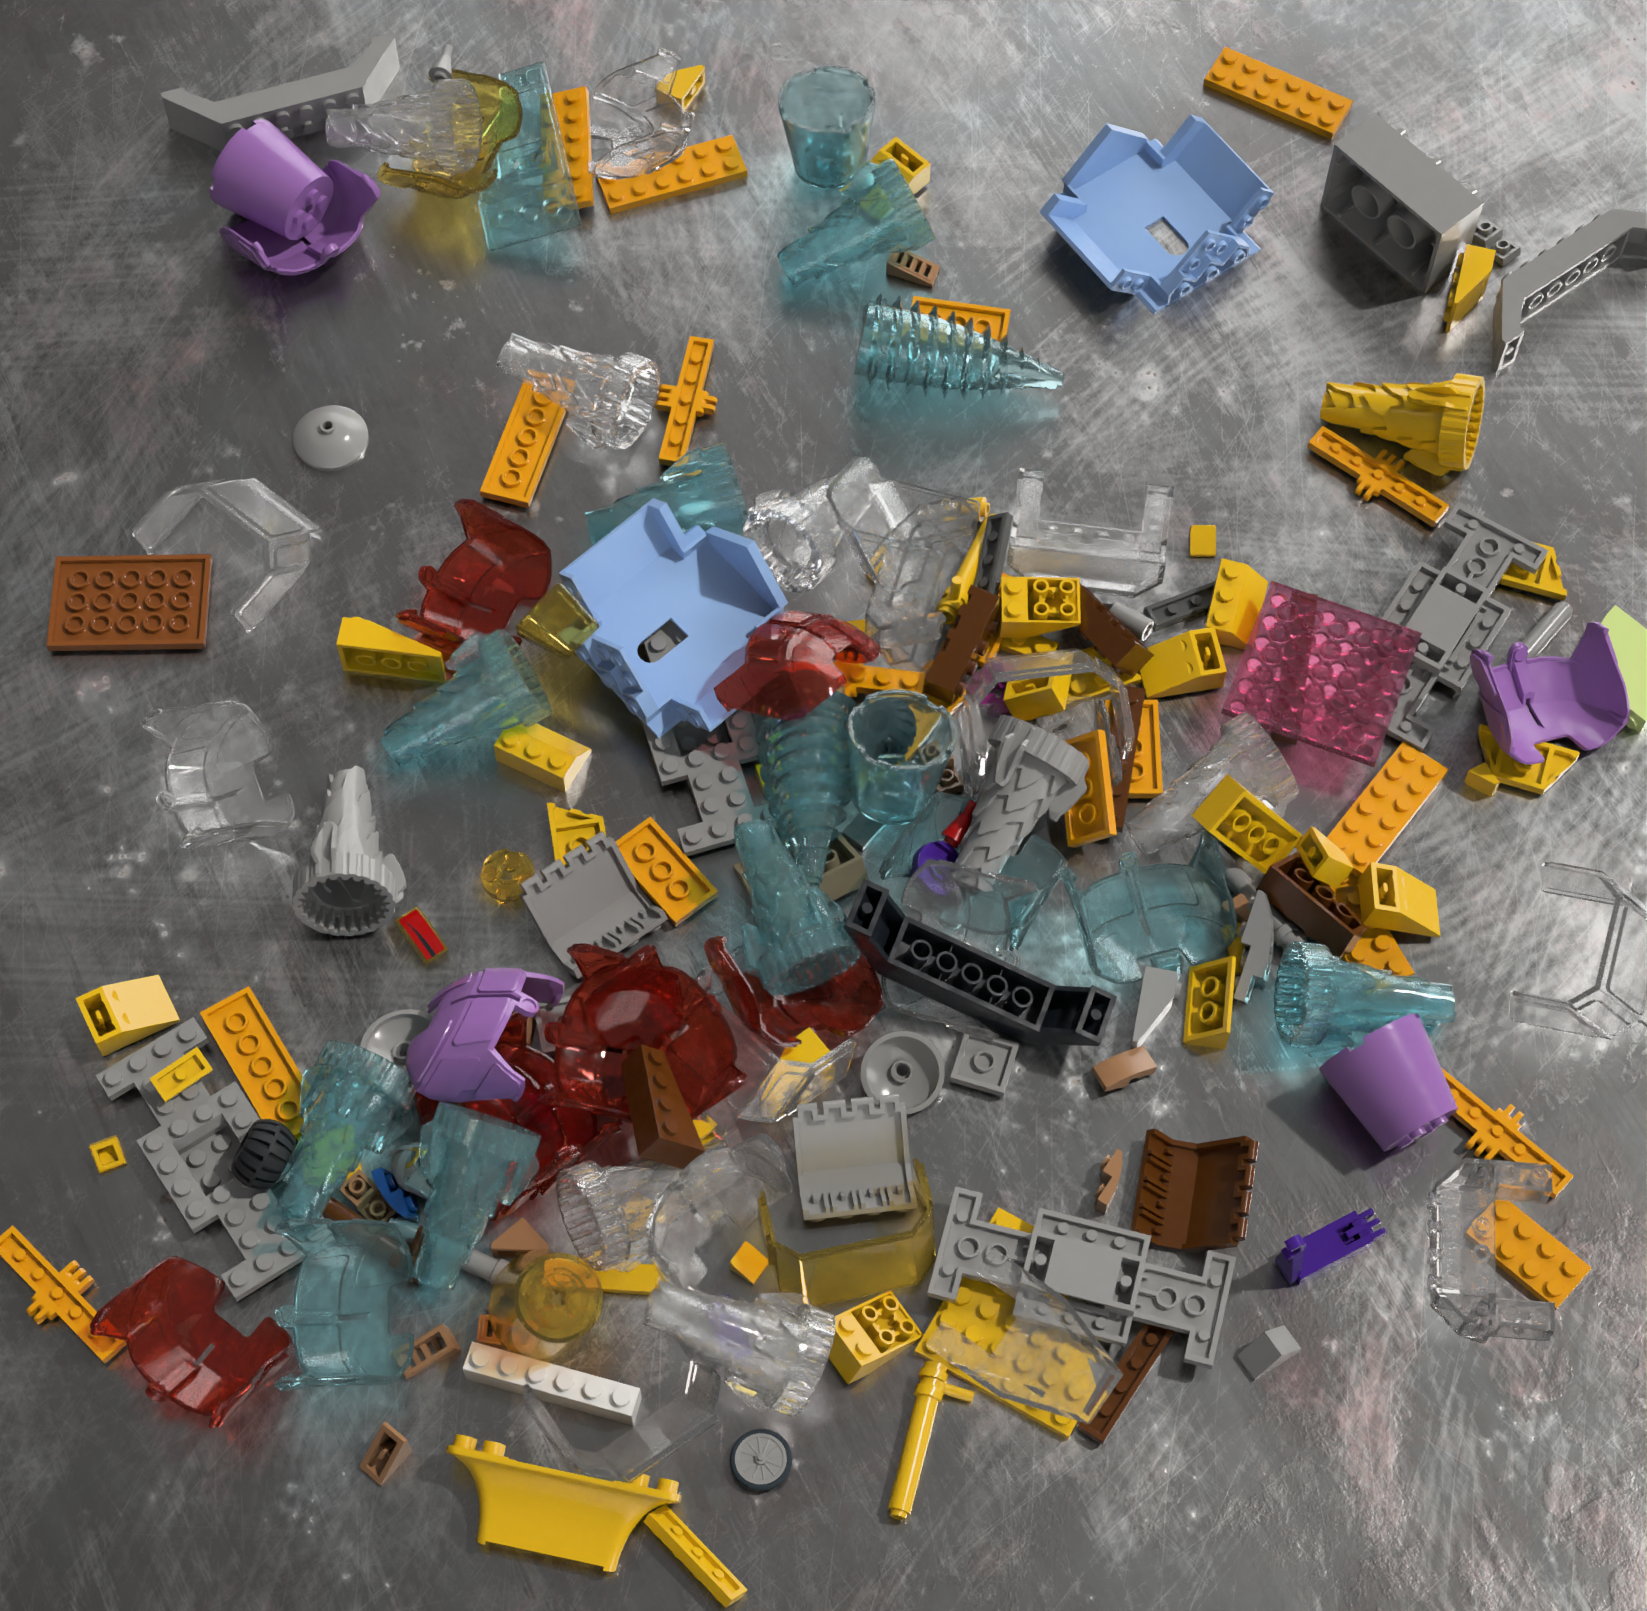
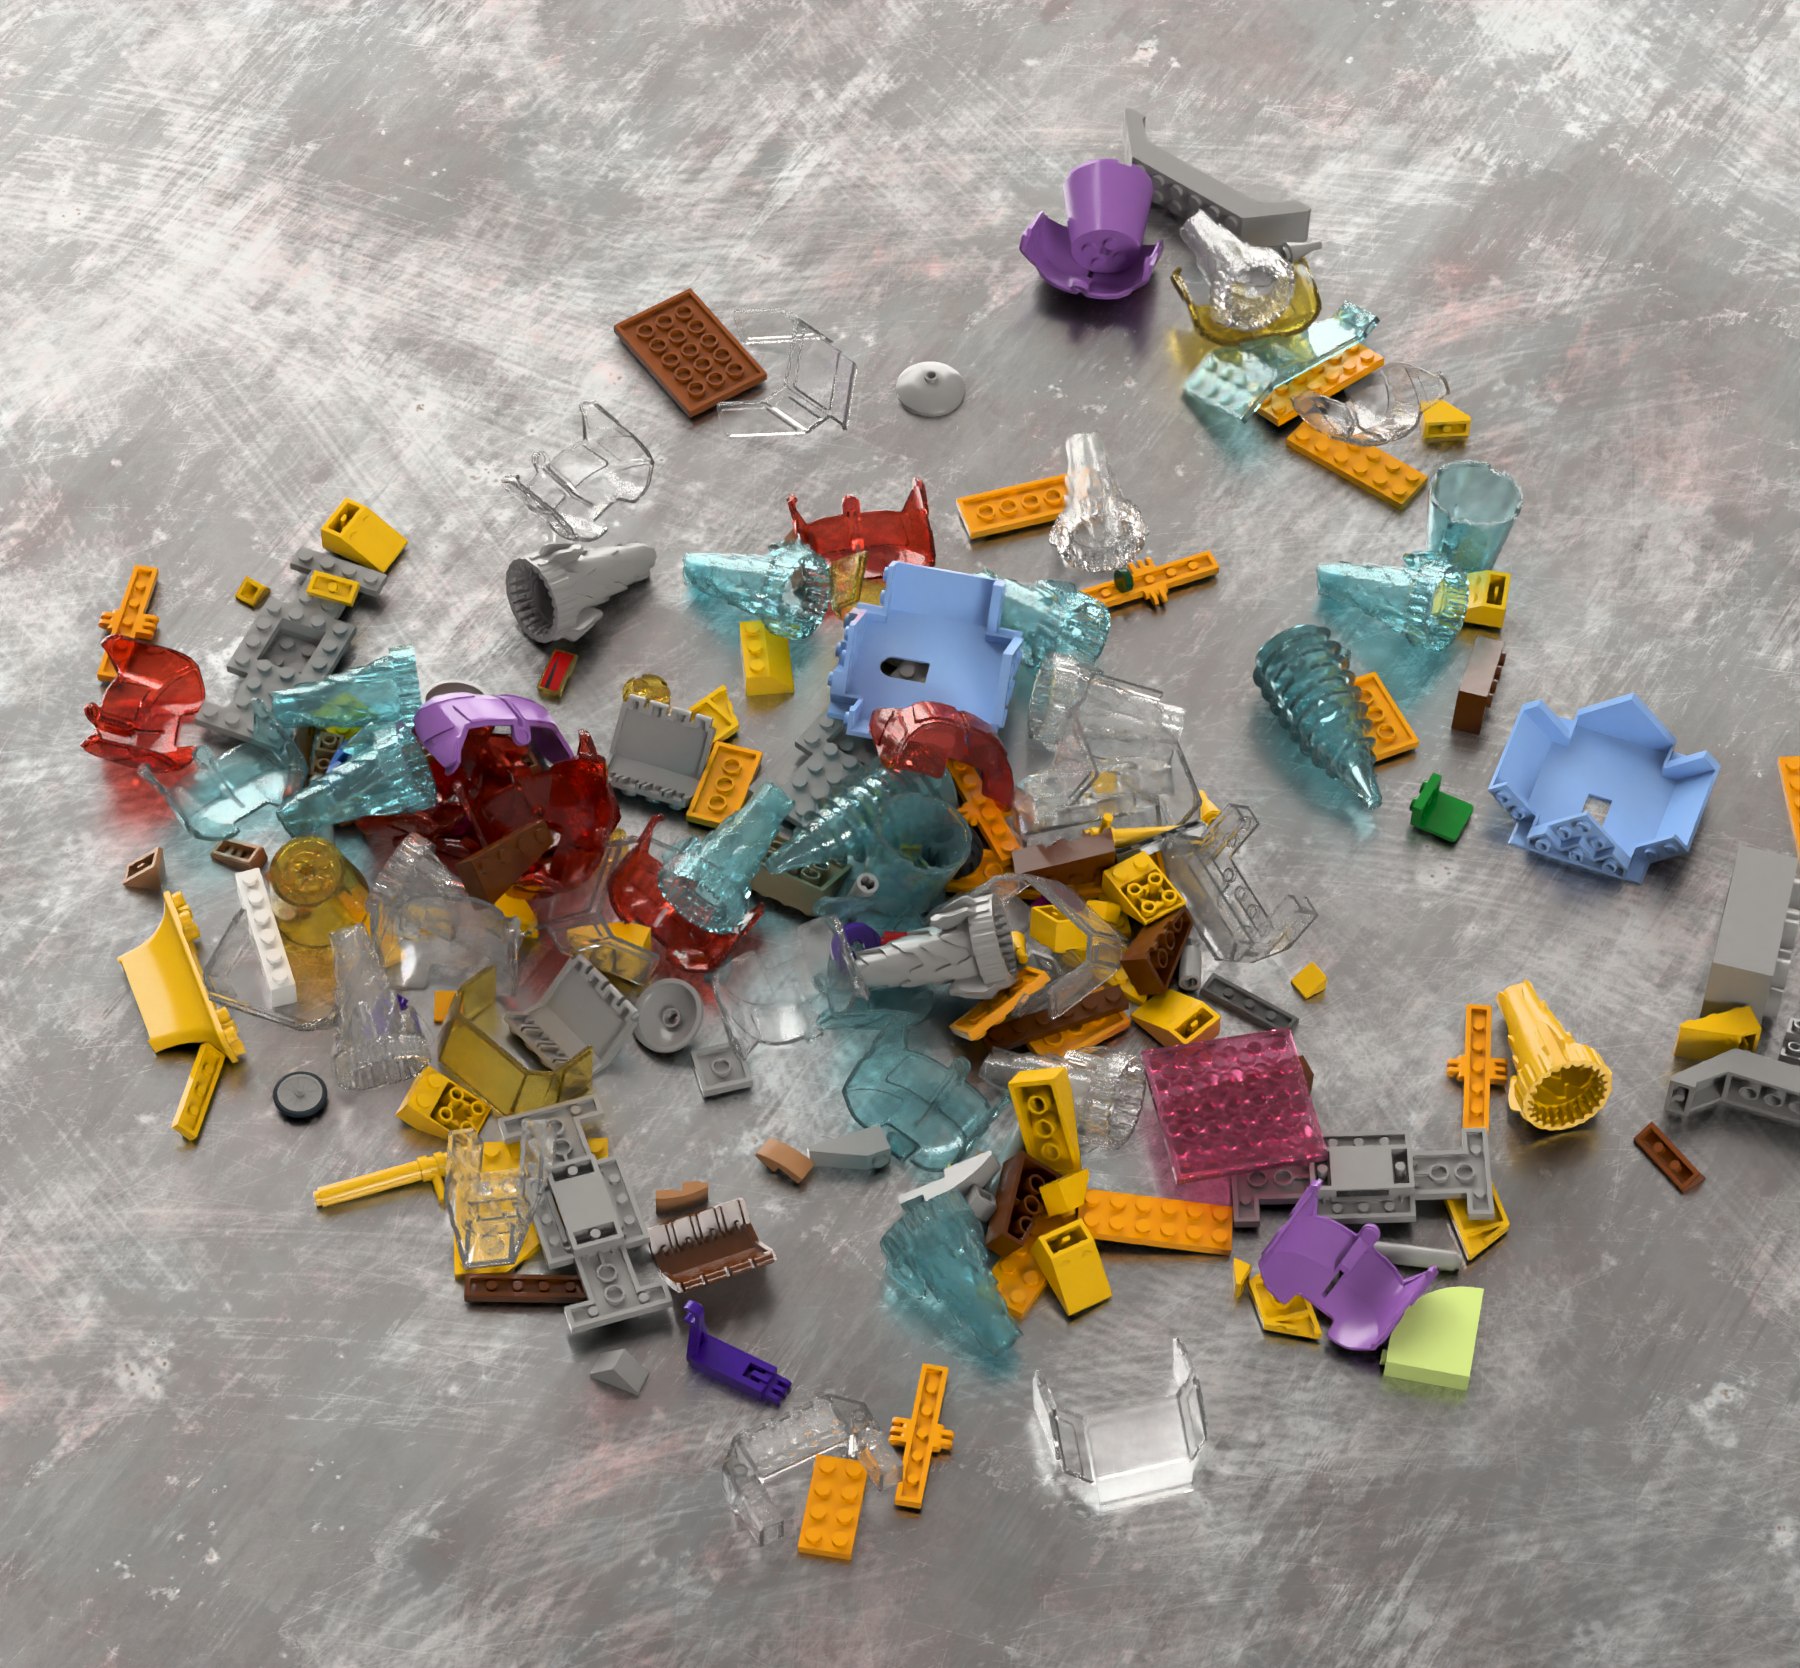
camera: 55 degrees right, 10 degrees down
light orange plate [200,986,328,1139] -> none
black wheel [231,1119,296,1190] -> none
yellow slope [336,617,447,683] -> none
medium nougat slope [491,1217,551,1260] -> none
black slope [843,879,1117,1046] -> none
medium nougat slope [886,245,940,288] -> none
yellow slope [1183,956,1236,1049] -> none
yellow slope [1204,558,1268,652] -> none
medium lavender cone [1319,1013,1458,1151] -> none
none -> light grey wheel [844,873,879,921]
none -> light grey slope [963,1185,997,1222]
none -> yellow slope [1086,899,1121,924]
none -> dark green tile [1114,568,1134,593]
none -> green bracket [1409,772,1474,842]
none -> wedge [1451,635,1507,735]
none -> dark orange slope [1633,1121,1705,1193]

